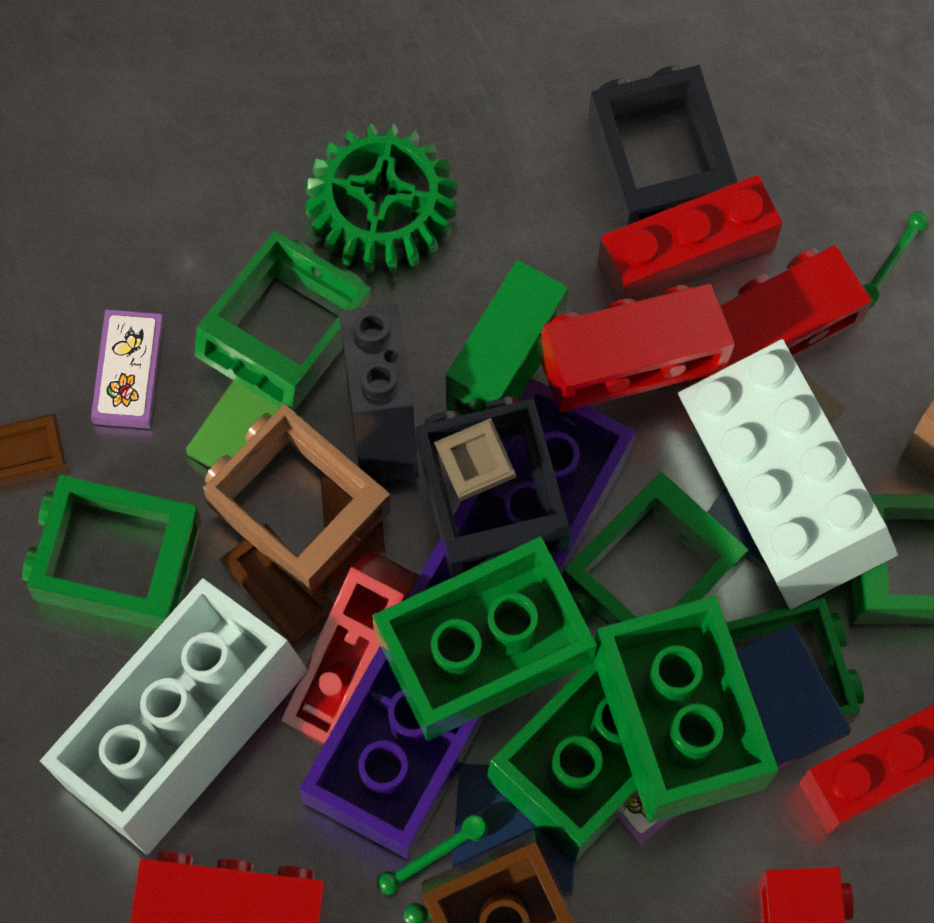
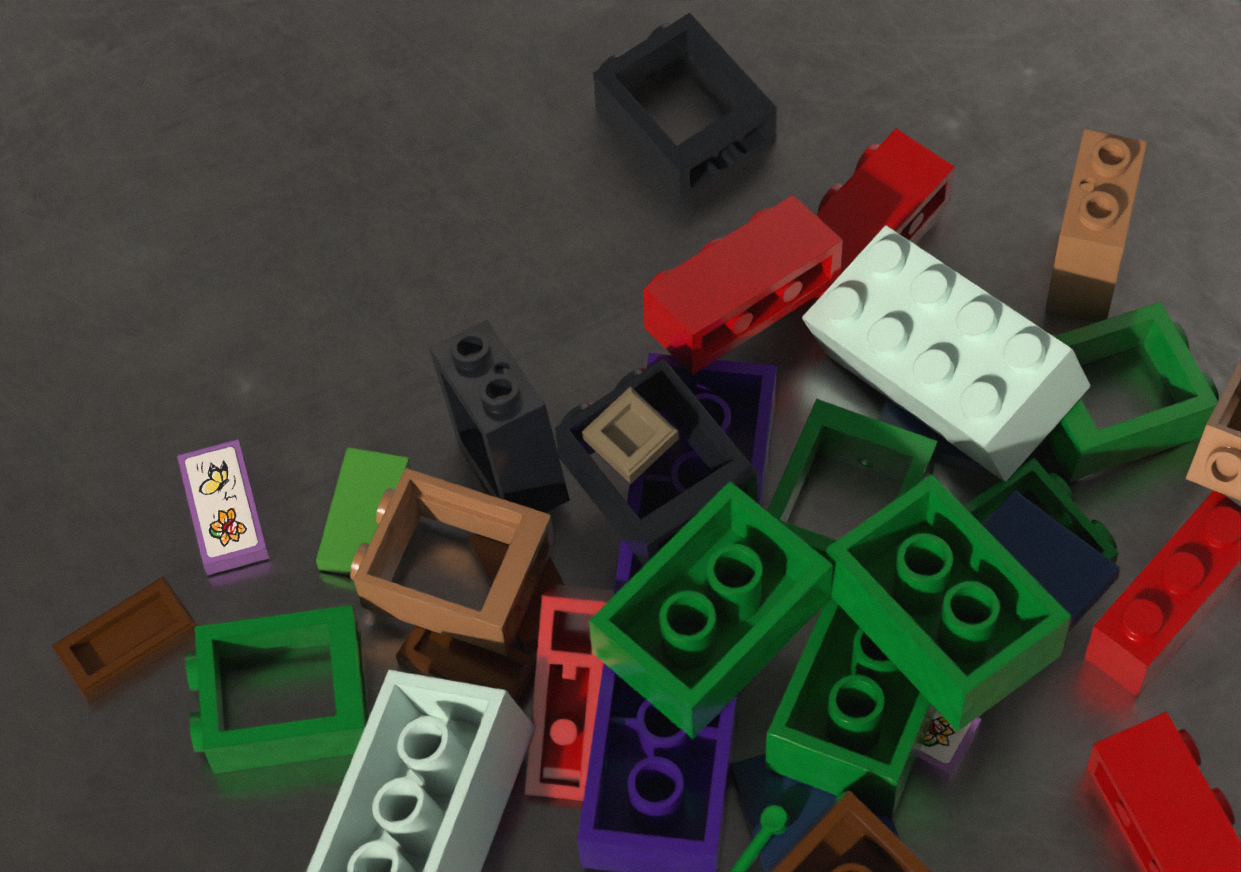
camera: 15 degrees left, 10 degrees down
green window [195,231,371,411] -> none
green gear [305,123,457,275] -> none
green window [445,259,568,415] -> none
red brick [598,174,783,302] -> none
green hinge [862,210,931,308] -> none

